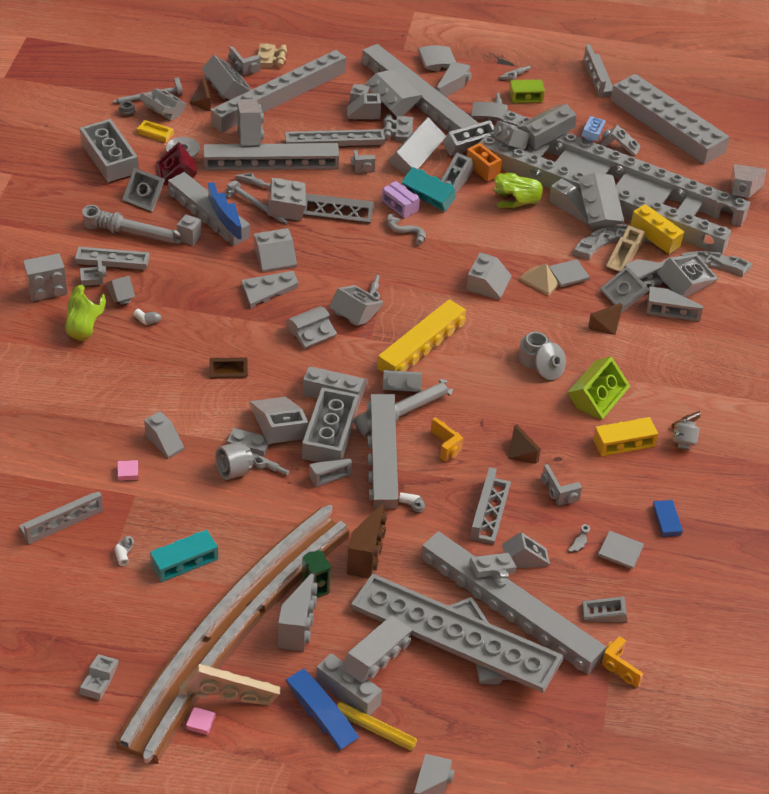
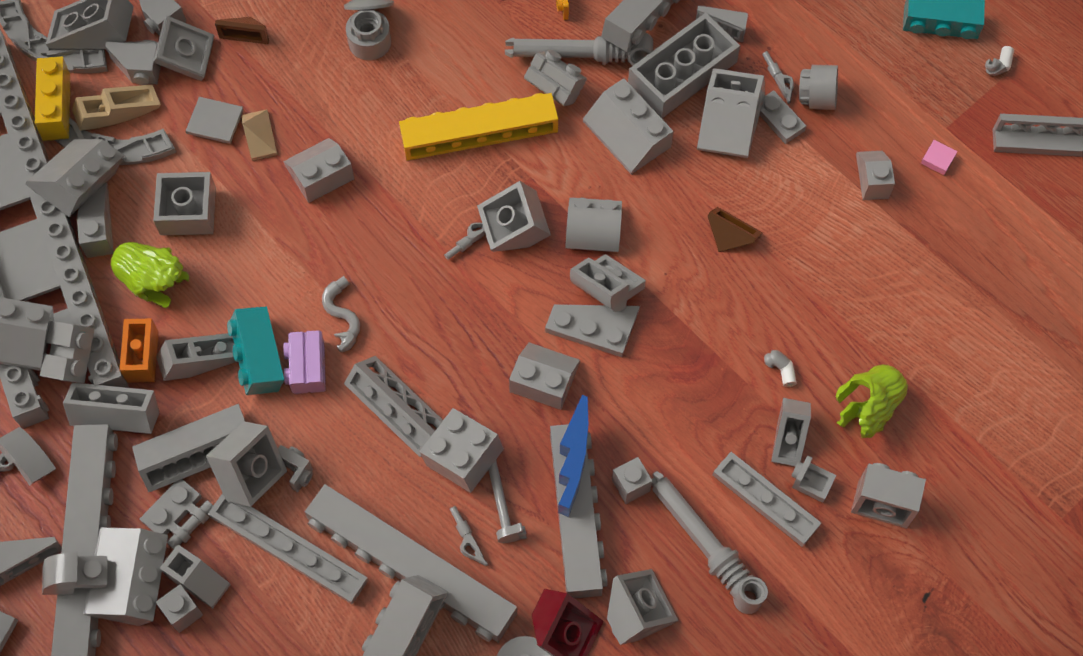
camera: 140 degrees left, 20 degrees up
none -> light grey brick [42,552,107,595]
none -> light grey brick [153,172,216,235]
none -> light grey brick [206,421,287,507]
none -> light grey brick [570,254,646,312]

